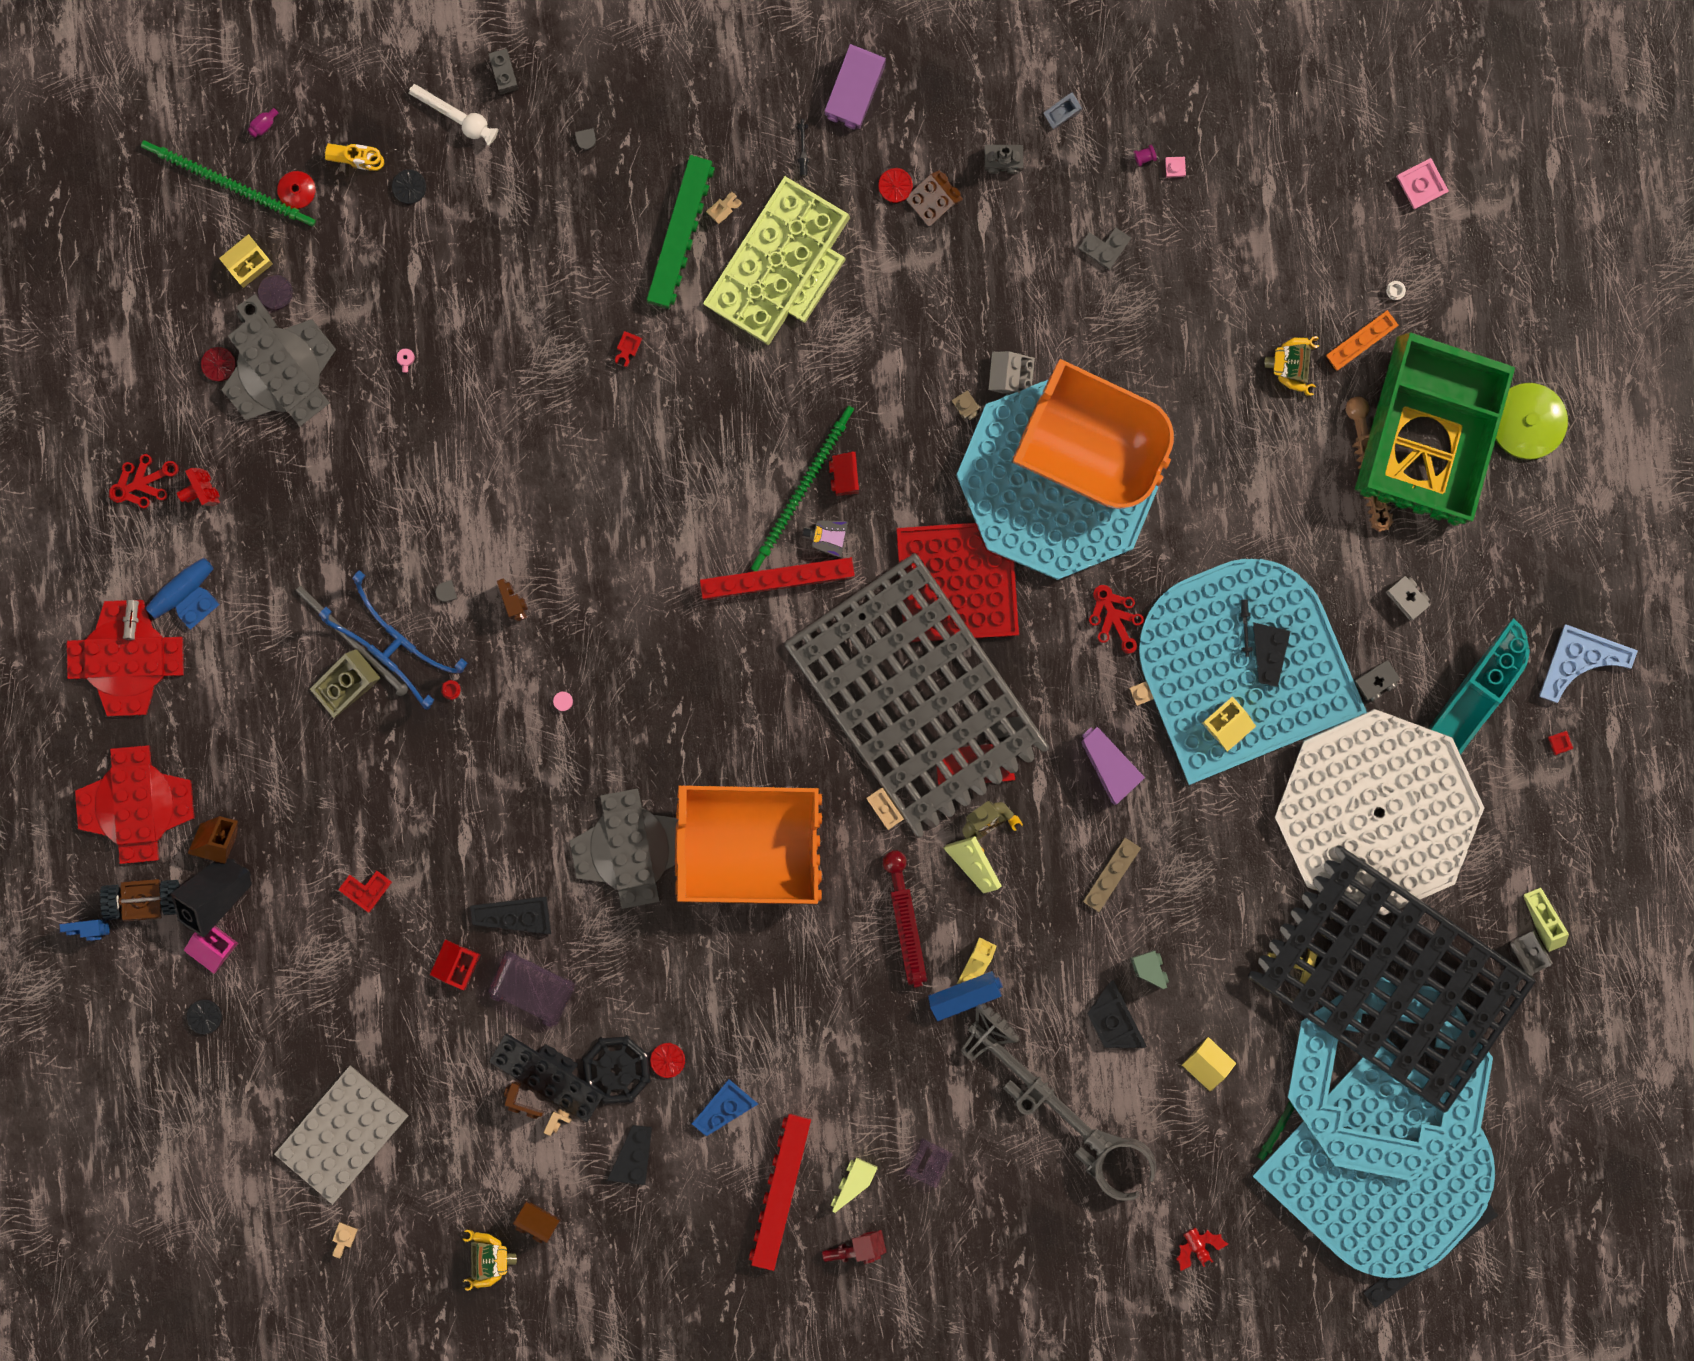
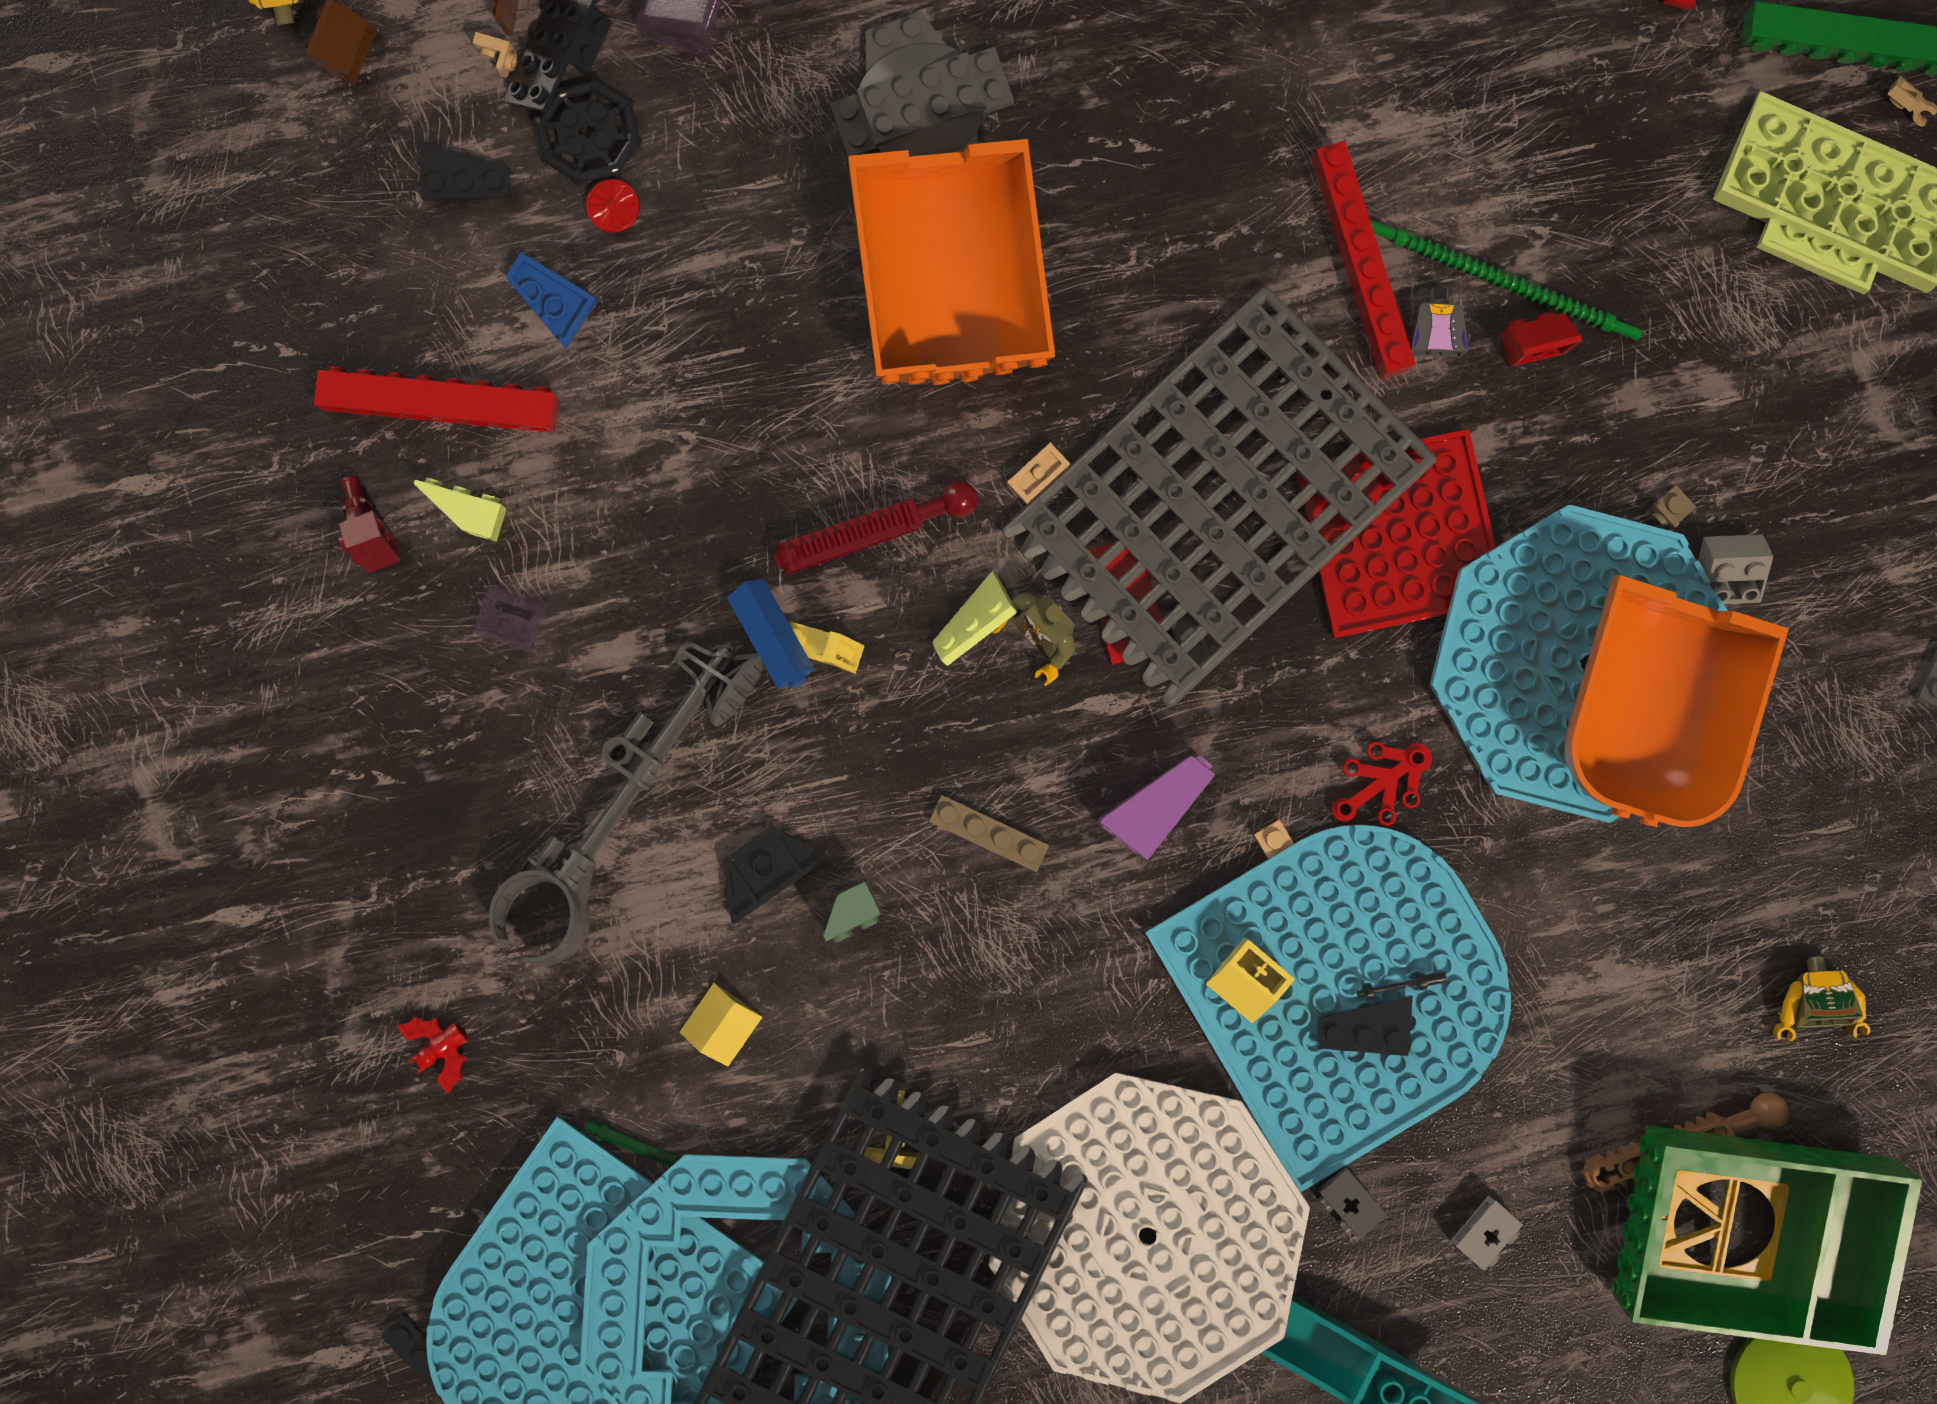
camera: 80 degrees right, 0 degrees up
orange plate [1326,310,1399,371] -> none

